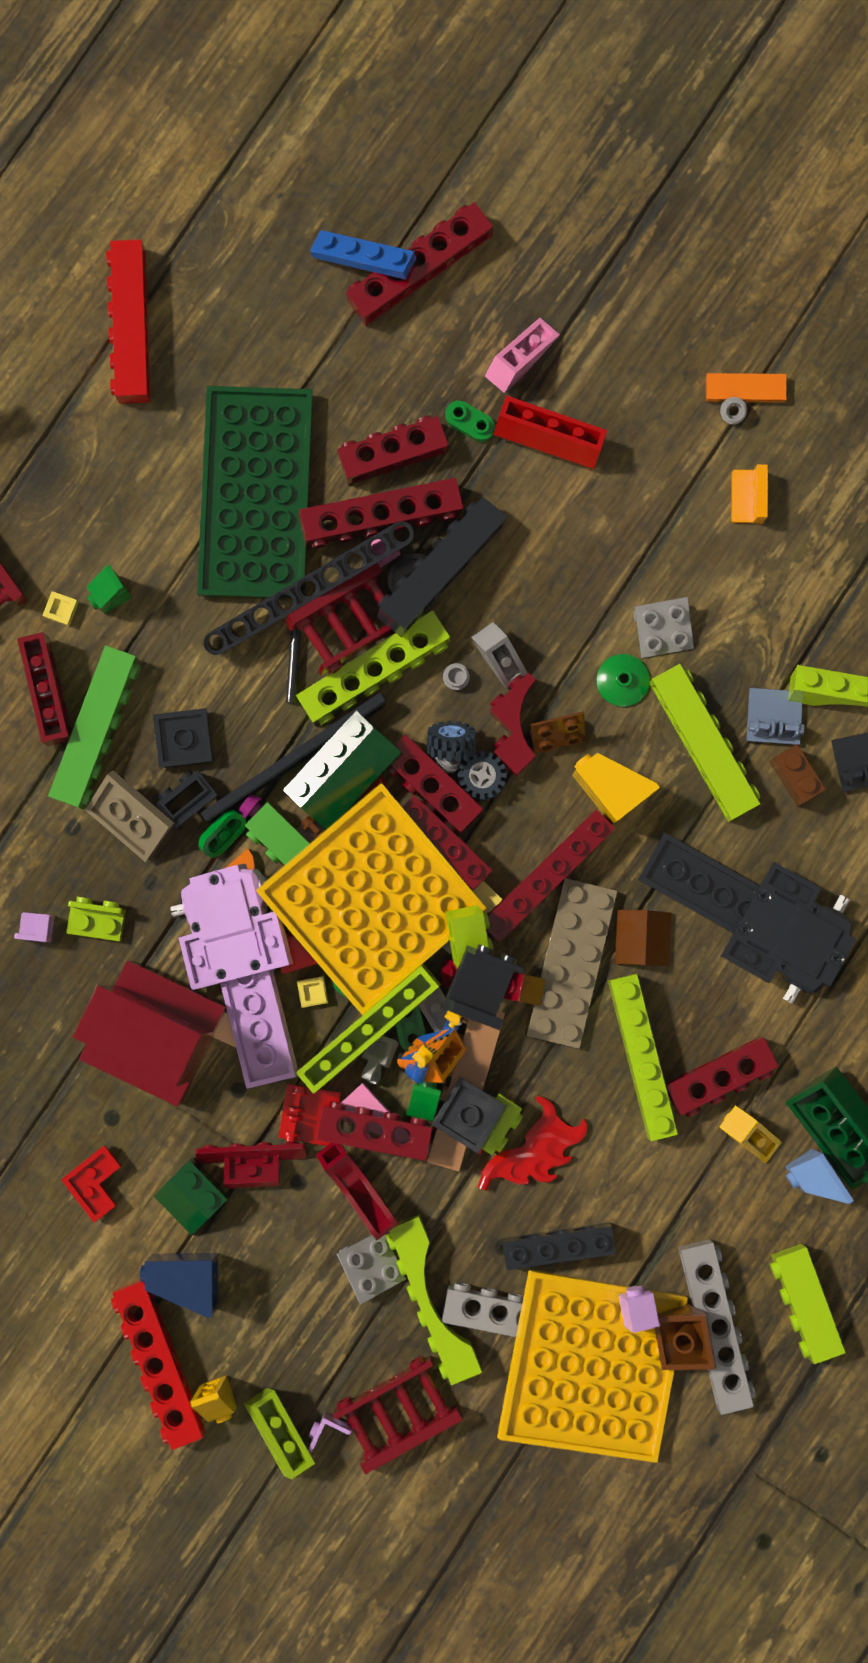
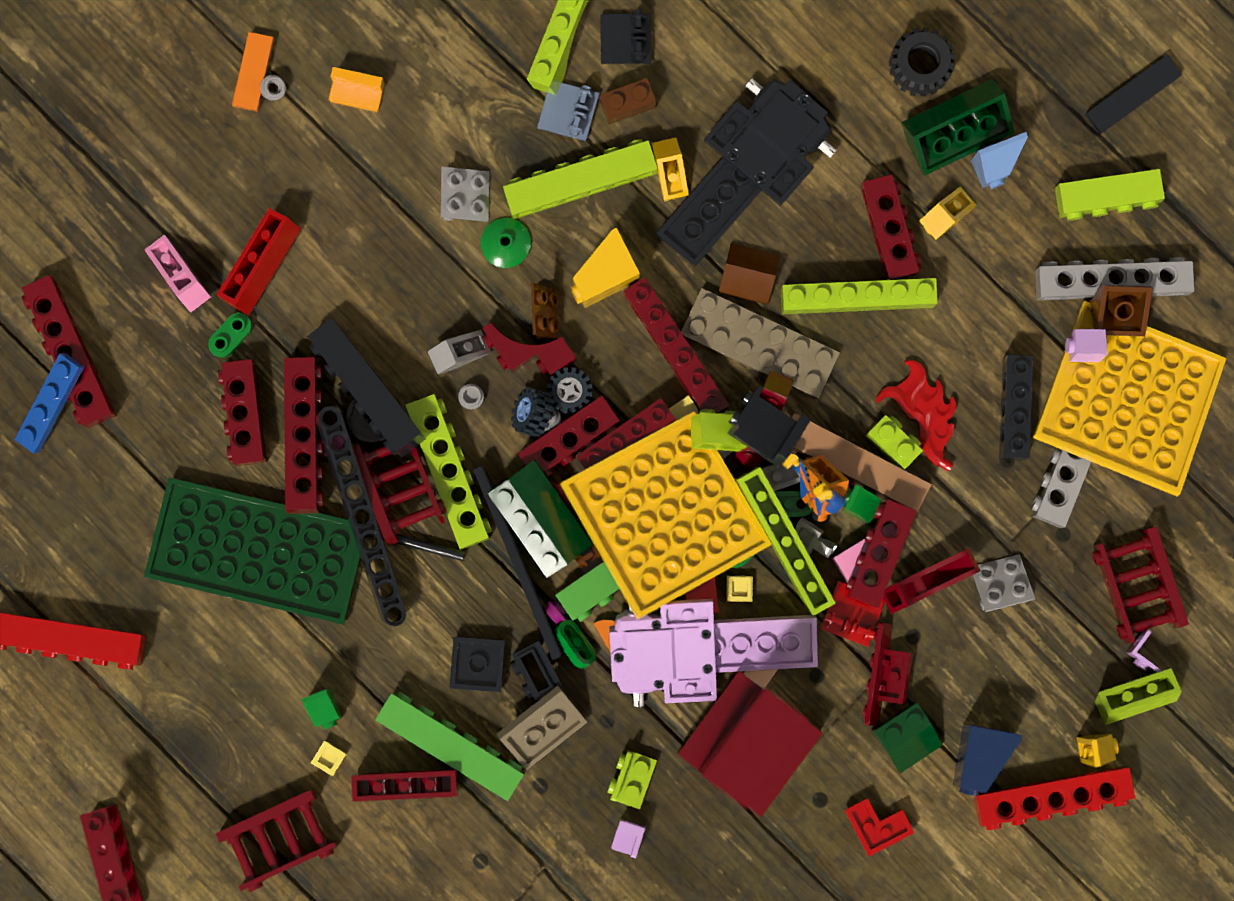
camera: 80 degrees left, 0 degrees up
lime arch [386,1214,482,1385] -> none
black plate [432,1077,508,1154] -> none
none -> yellow slope [651,138,689,201]

